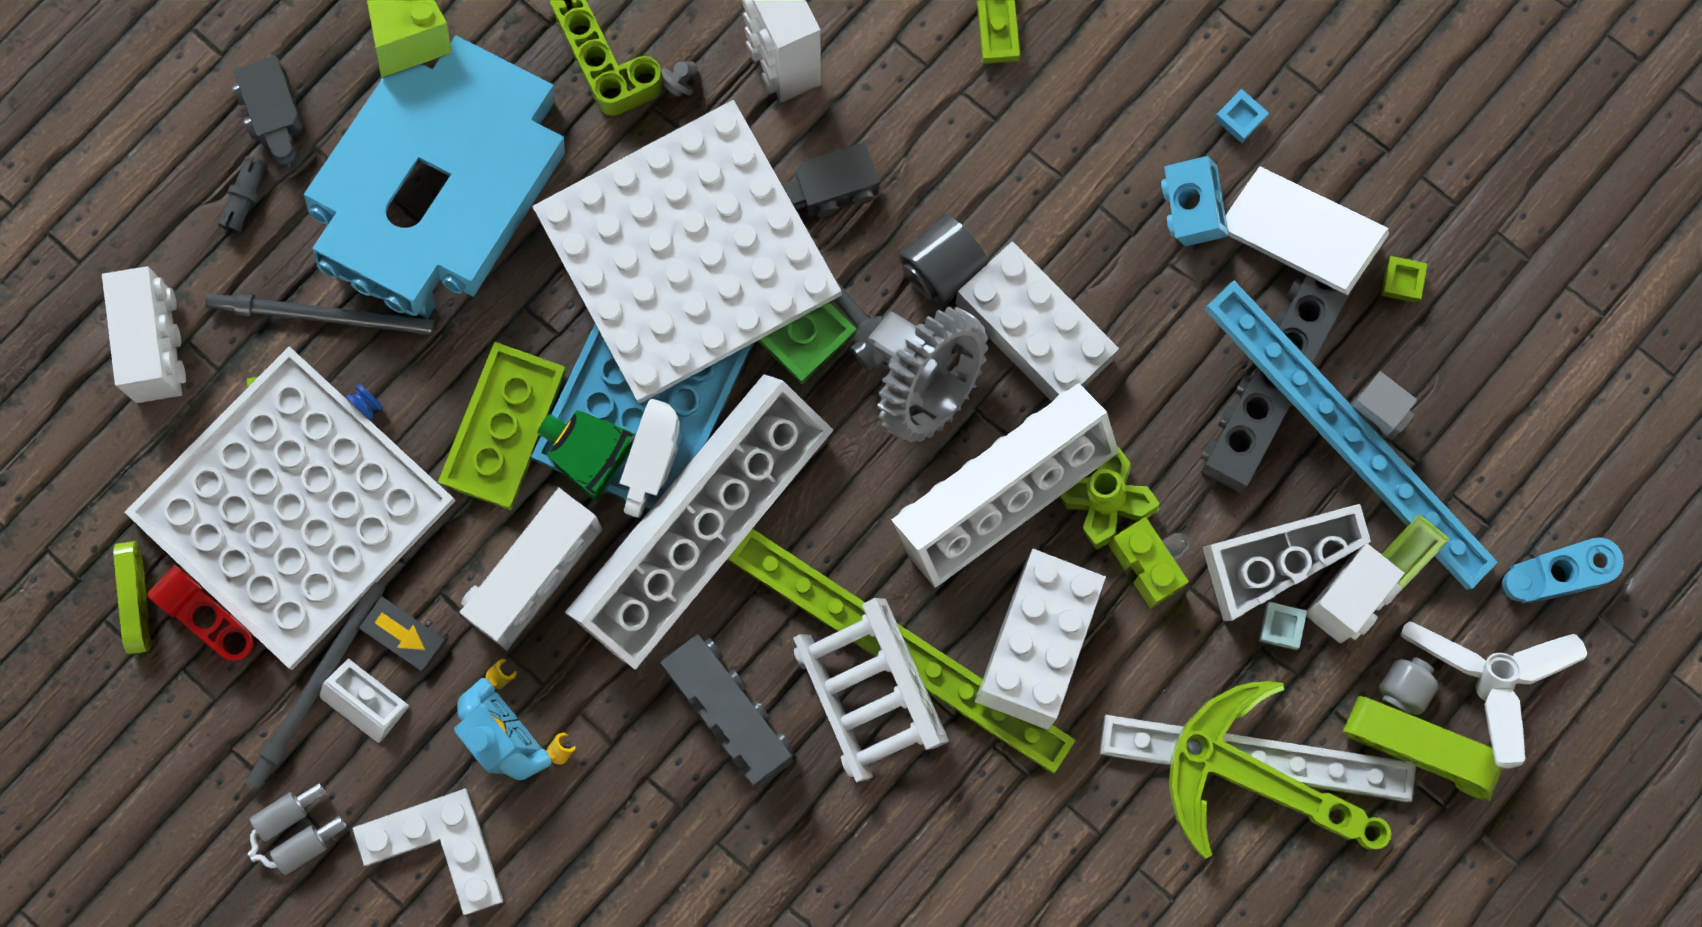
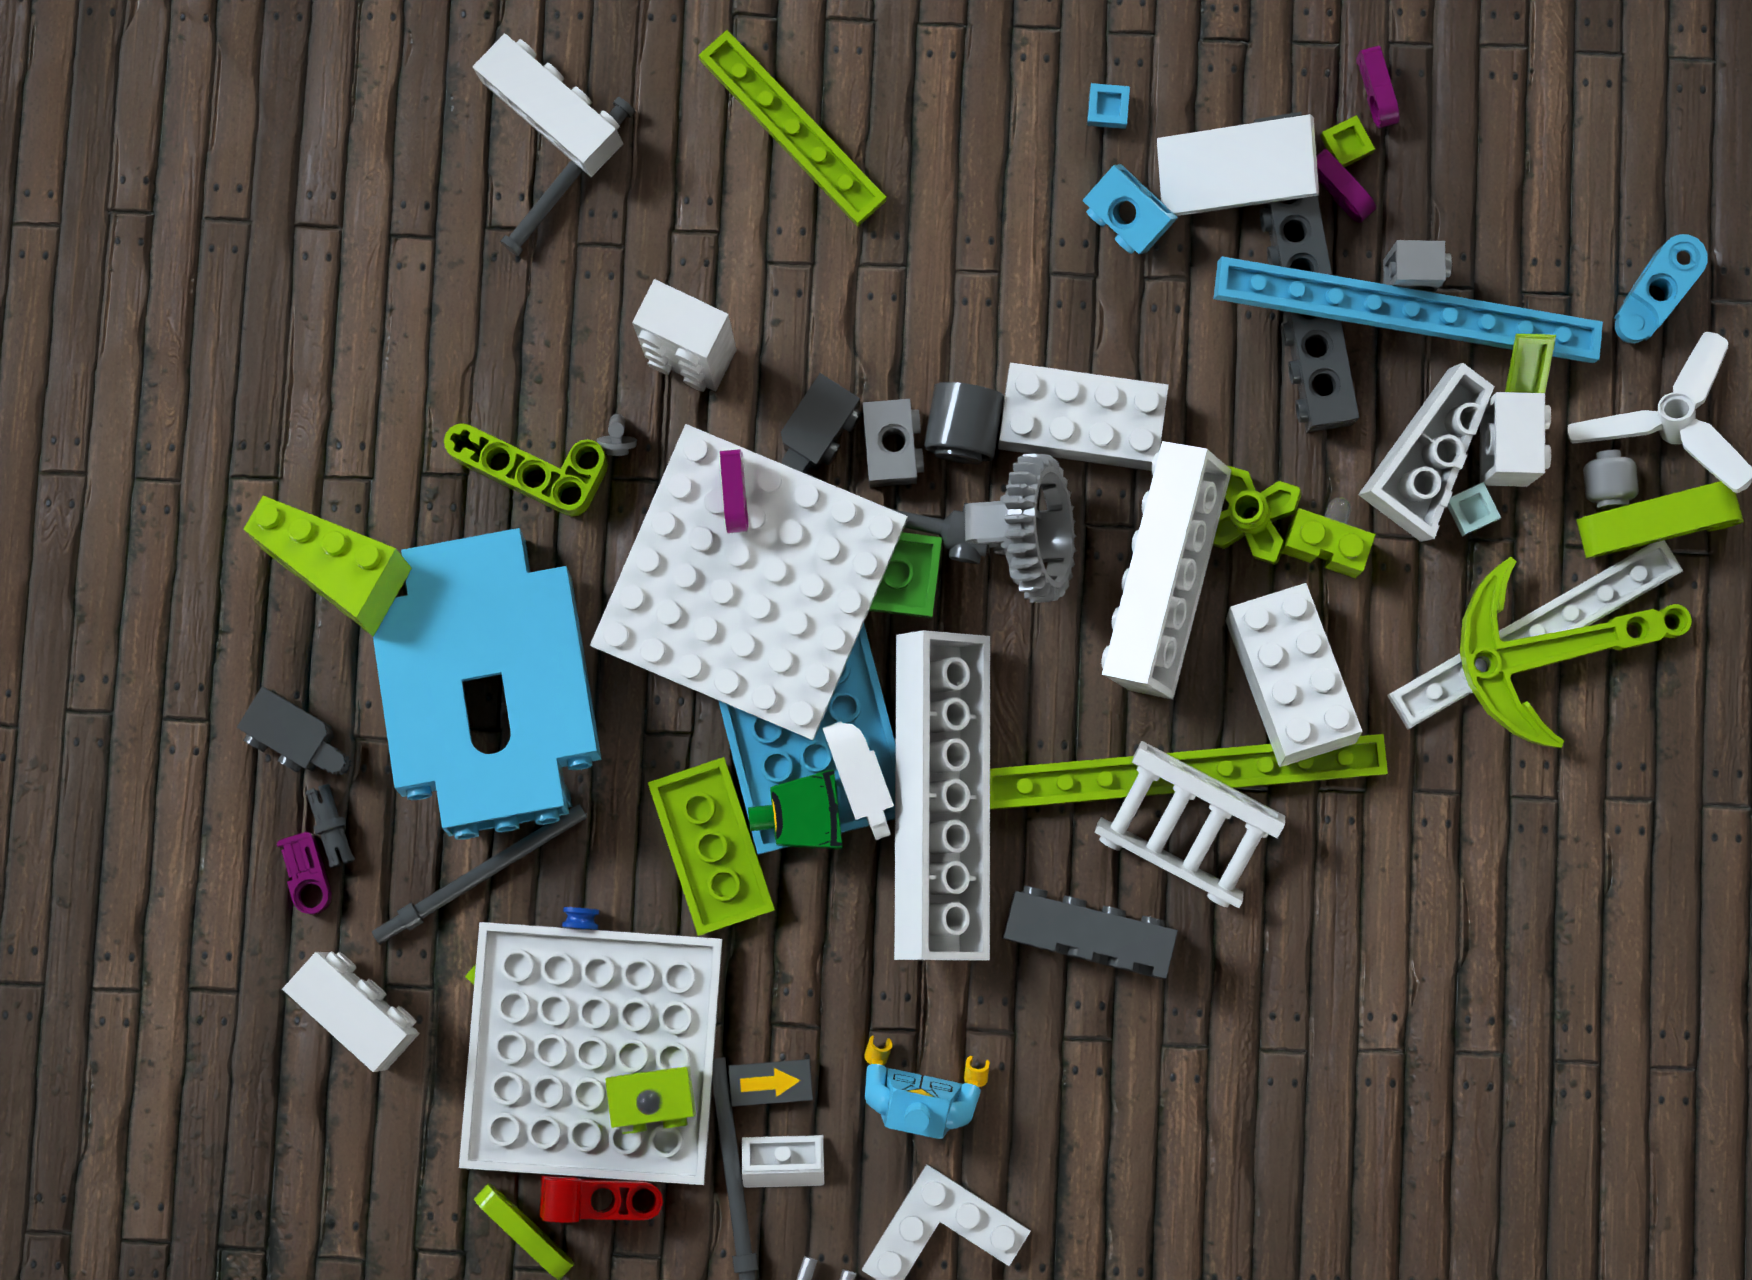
camera: 35 degrees left, 5 degrees up
white brick [459,488,603,651] -> none
none -> magenta piece [277,832,332,914]
none -> lime piece [605,1066,696,1134]
none -> magenta piece [720,449,748,533]
none -> light grey brick [863,399,924,488]
none -> magenta piece [1316,149,1376,223]
none -> magenta piece [1356,45,1400,128]

